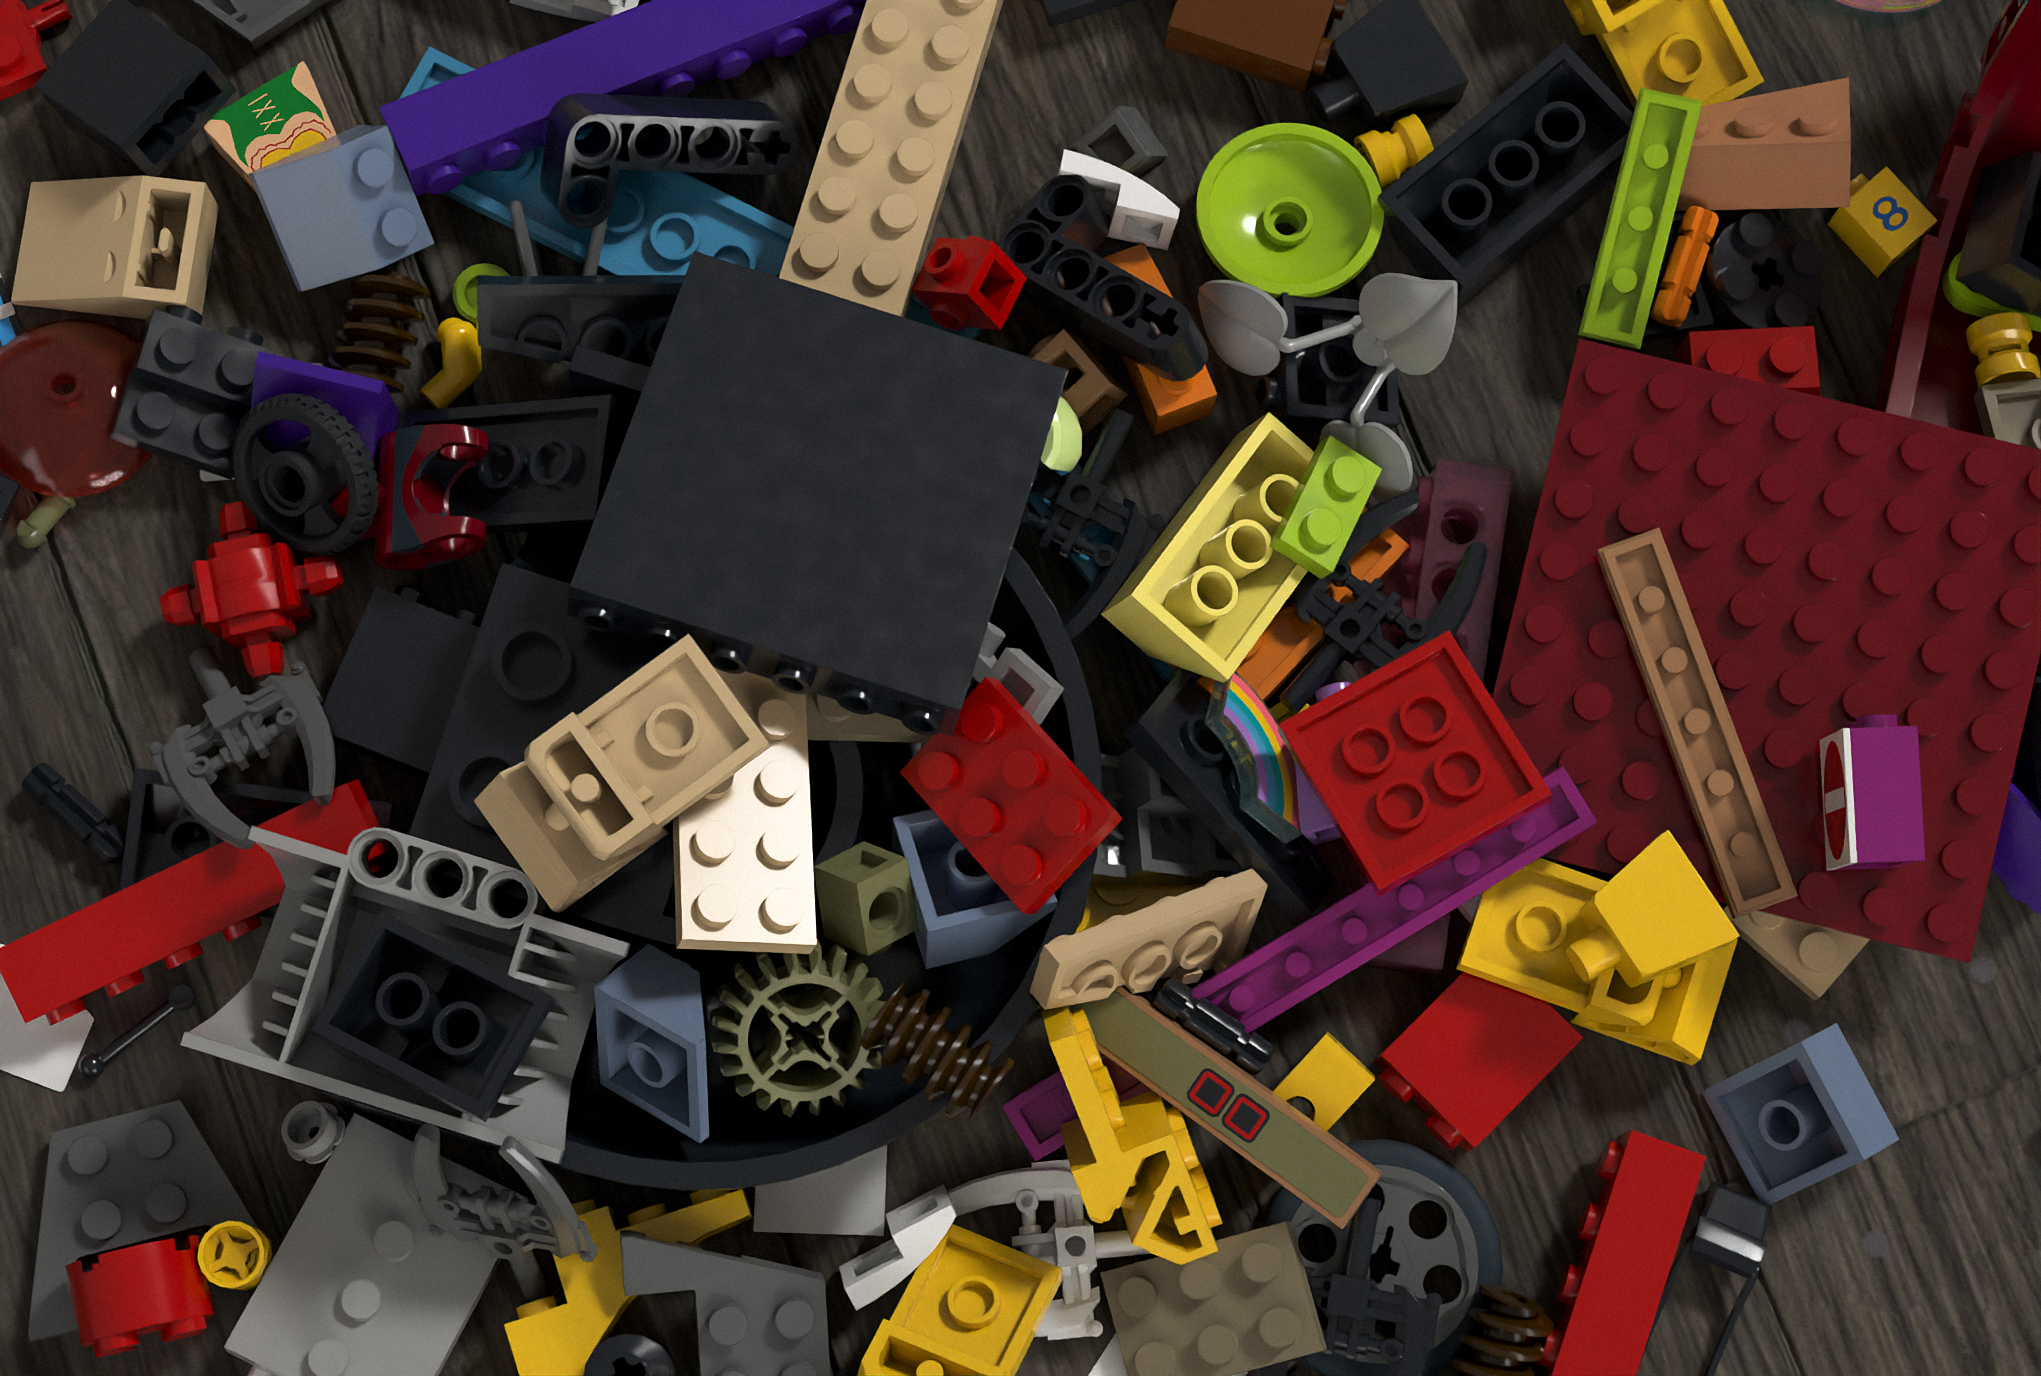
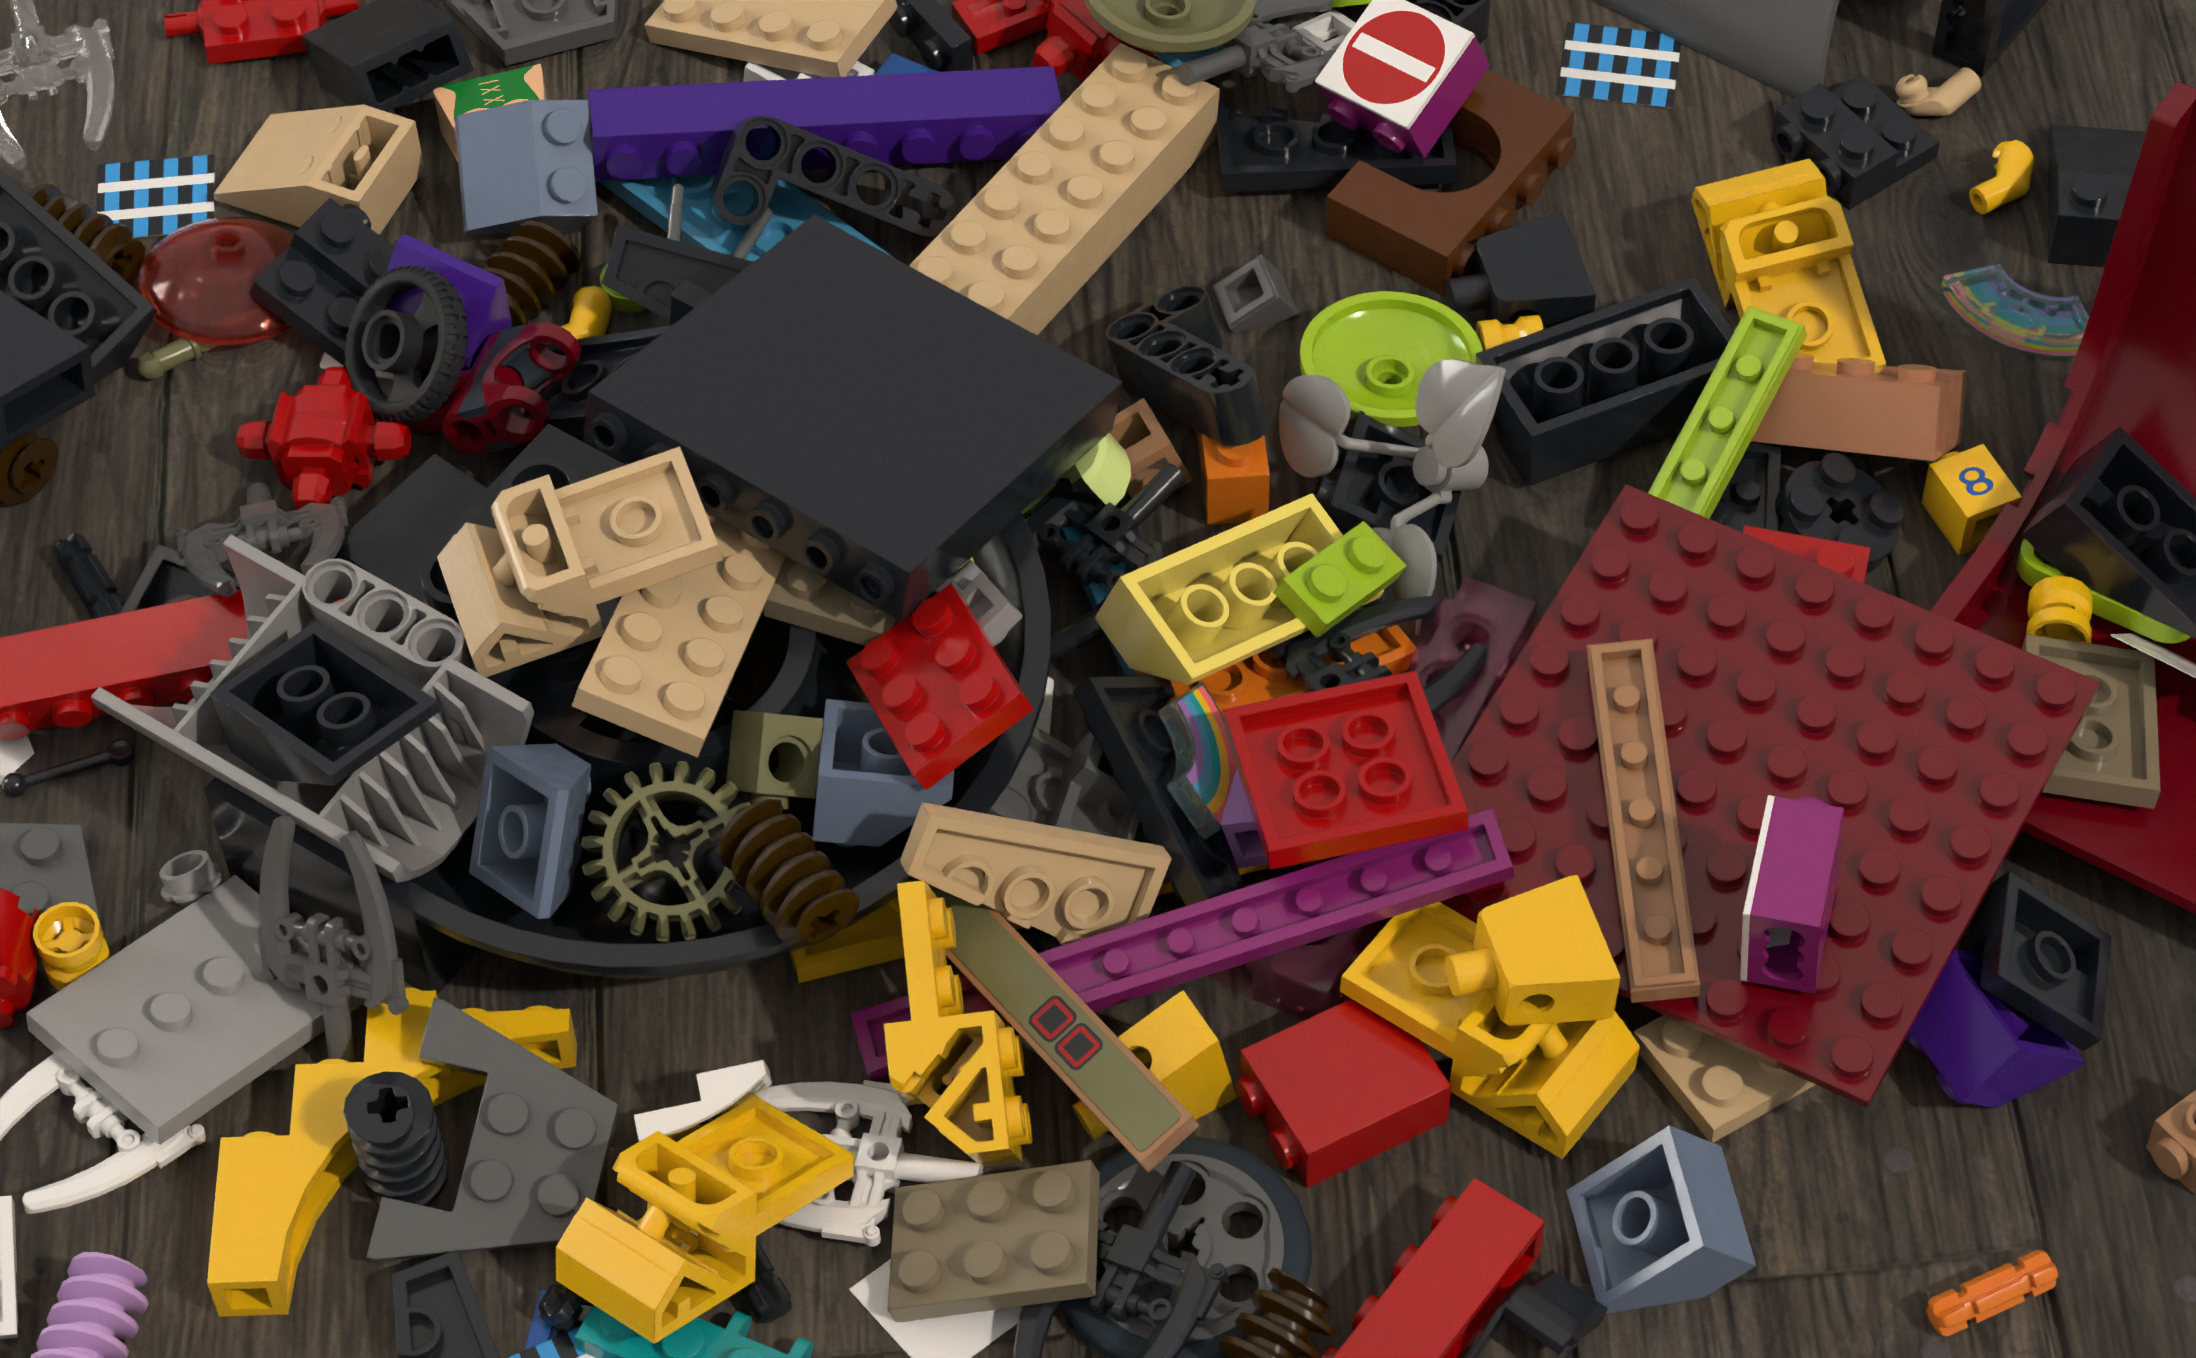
camera: 25 degrees right, 25 degrees down
white sticker [753,1145,887,1236] -> none
red brick [911,236,1027,331] -> none
white slope [1057,149,1180,251] -> none
black axle [1153,978,1274,1075] -> none
orange axle [1651,206,1719,327] -> none

